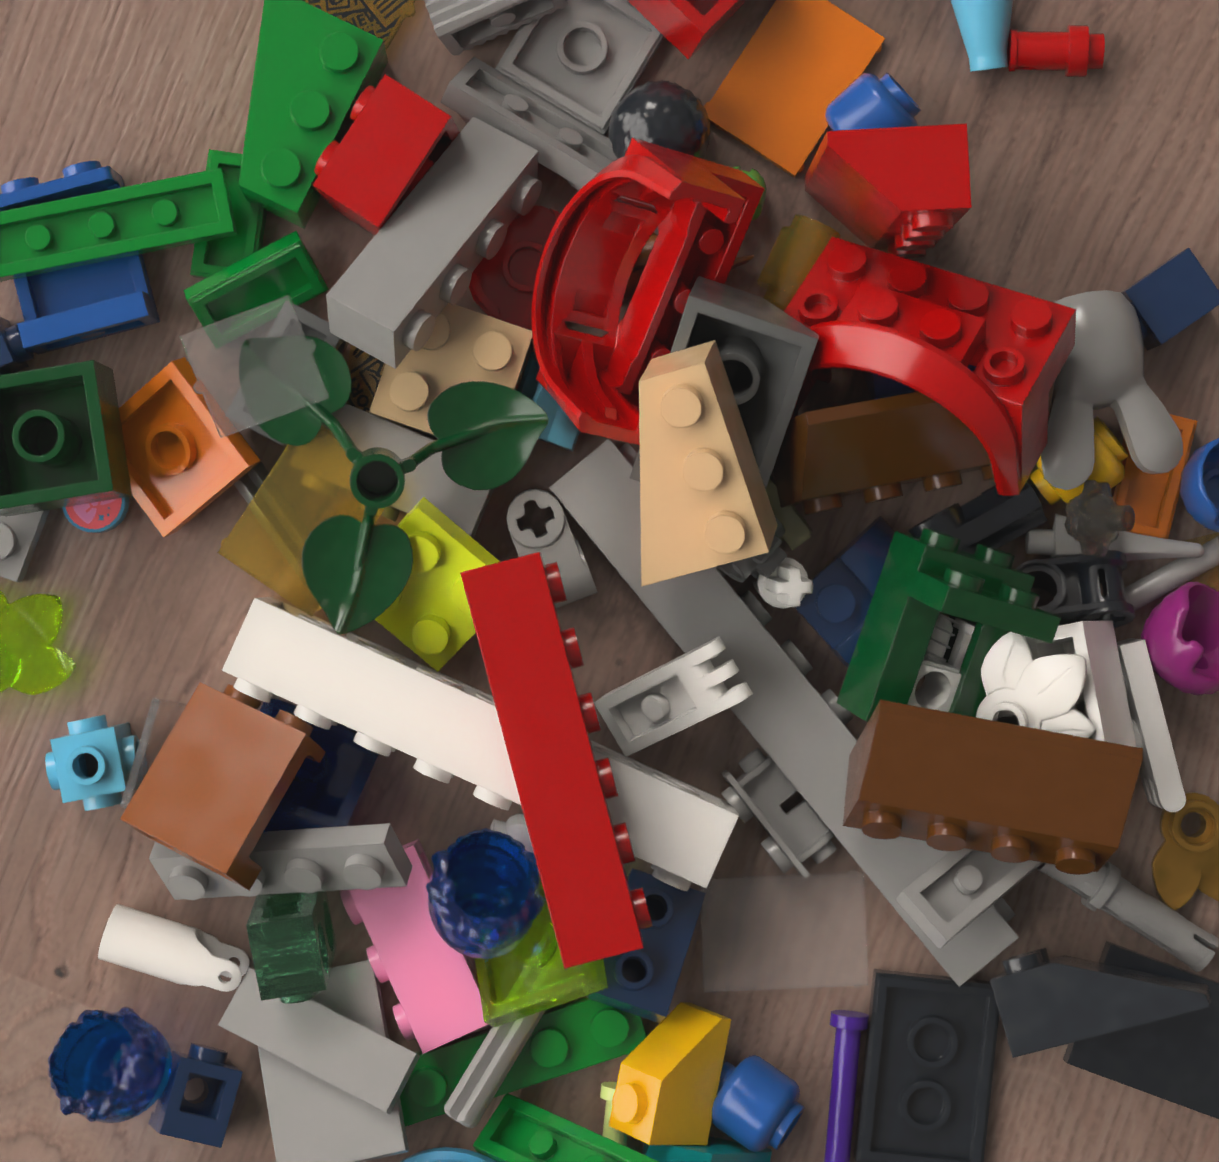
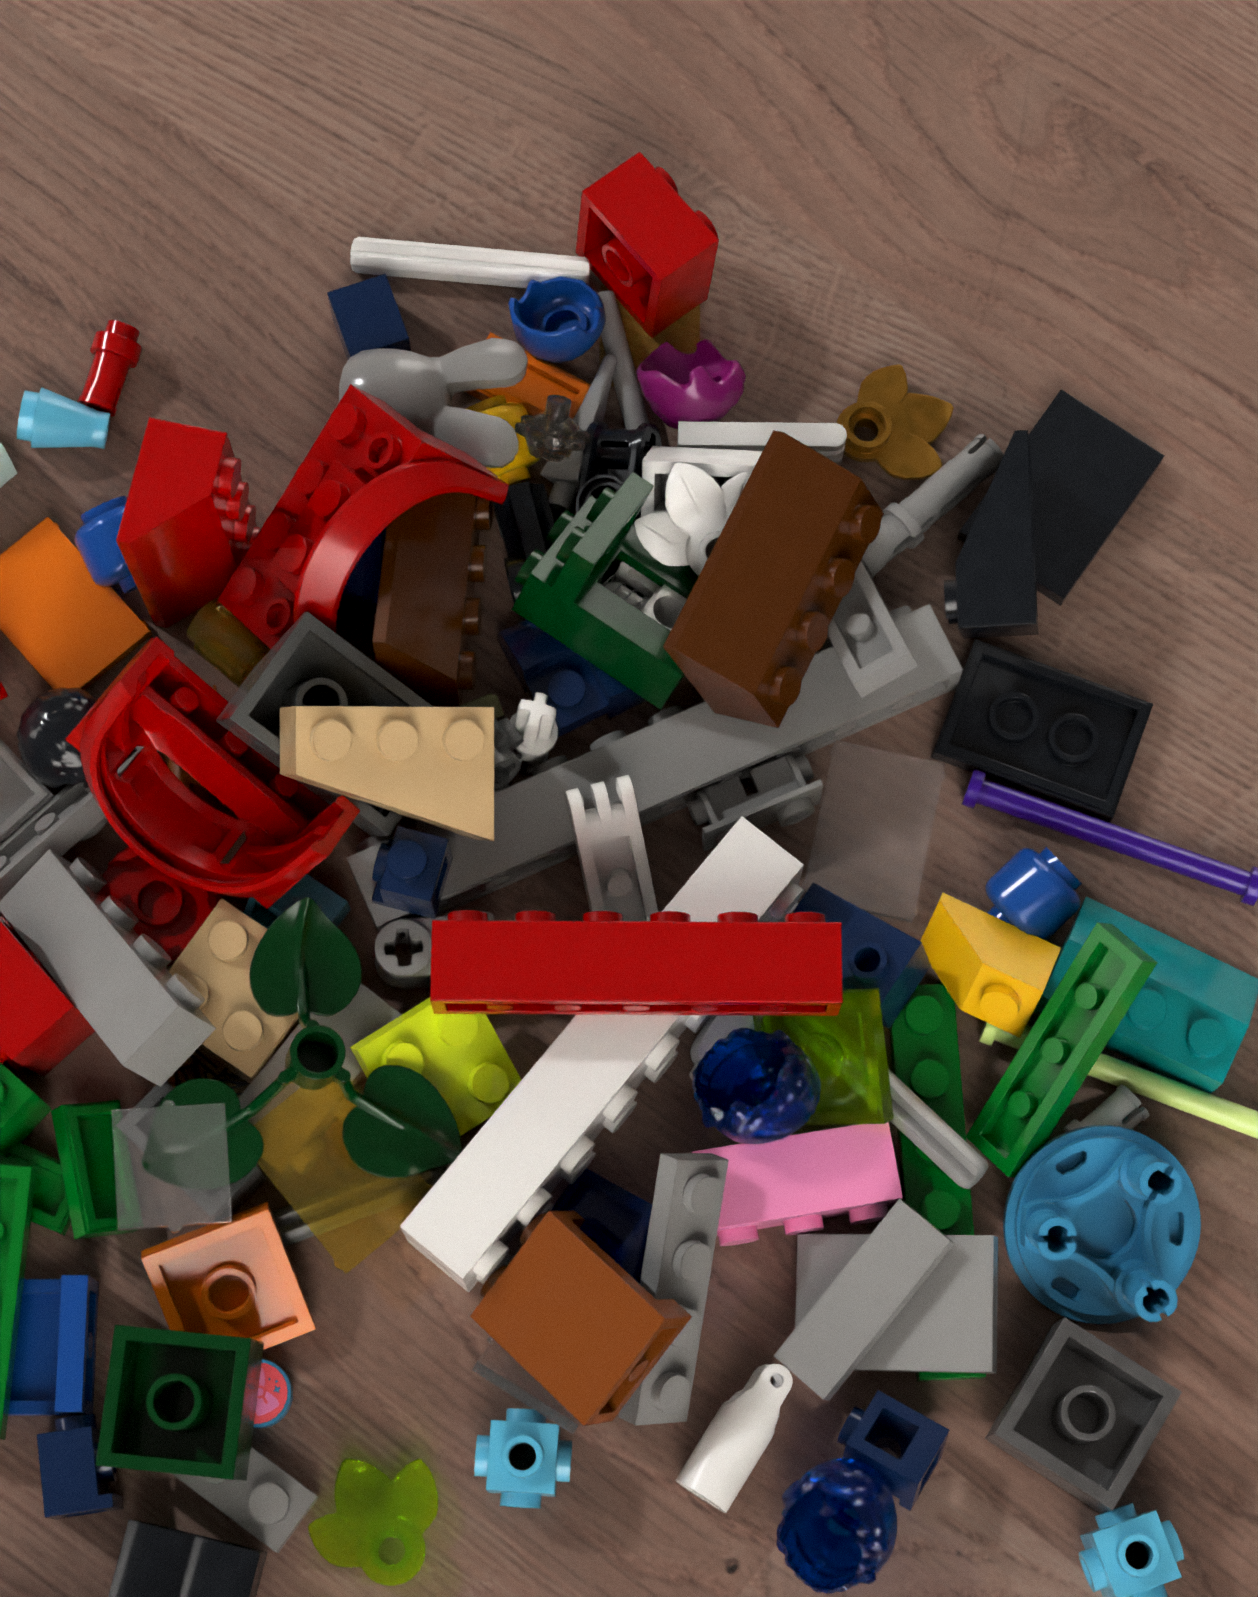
camera: 75 degrees left, 15 degrees down
clear green brick [246,891,337,1004] -> none
none -> dark blue brick [372,826,453,919]

